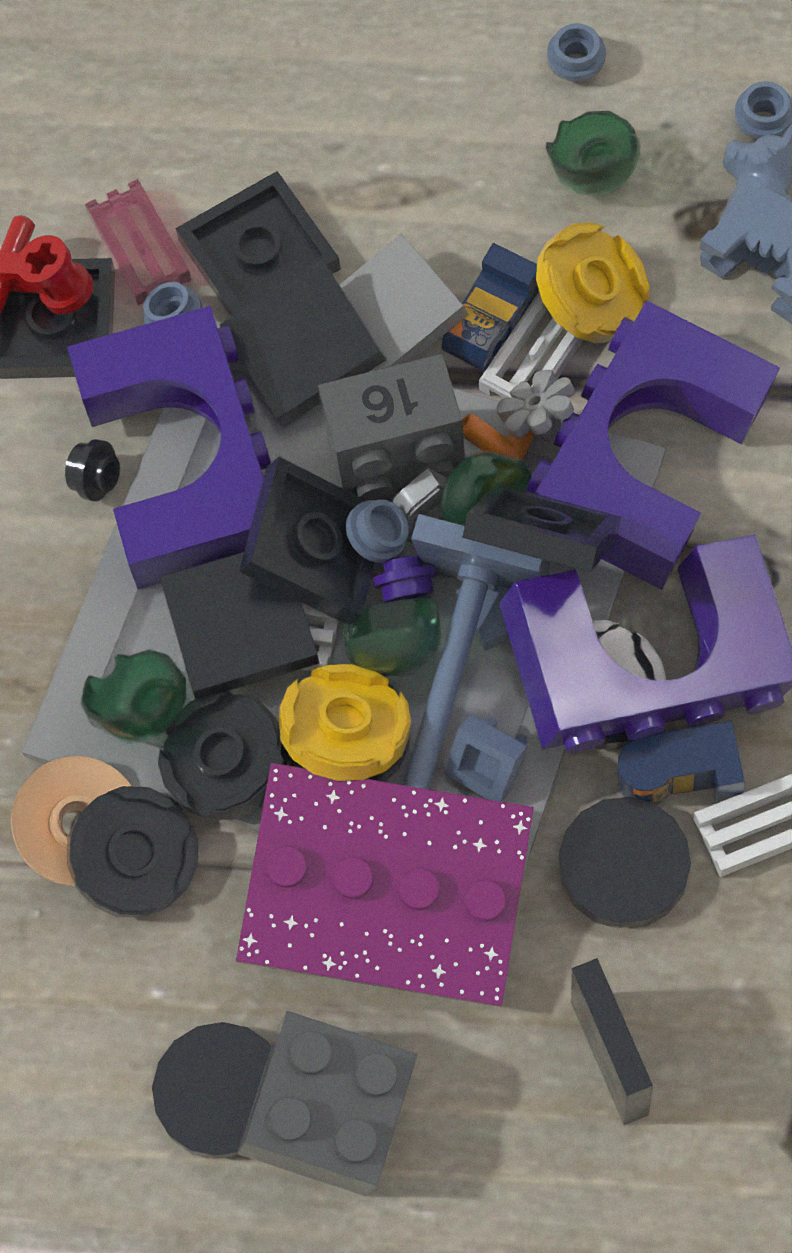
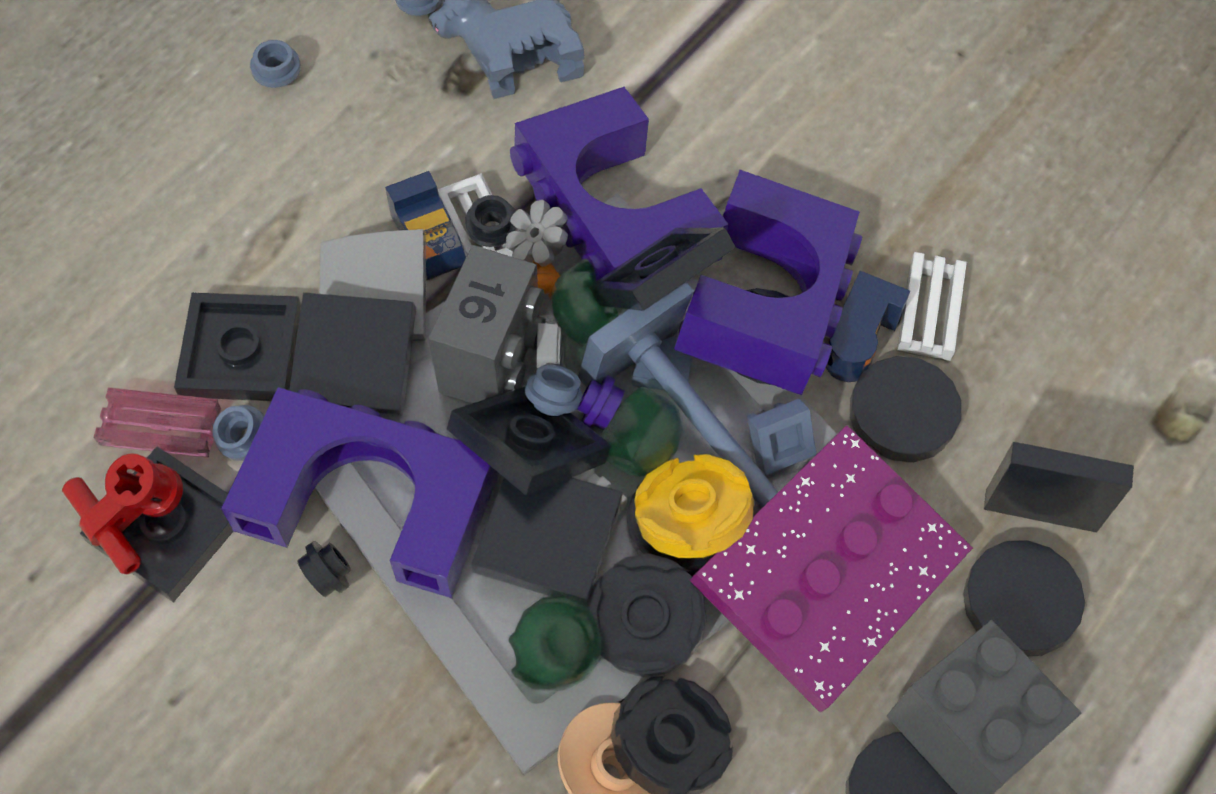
camera: 65 degrees left, 5 degrees down
yellow tile [536,222,650,343] -> none
clear green hair [545,111,641,196] -> none
none -> black plate [465,195,518,247]
none -> black tile [963,540,1085,657]

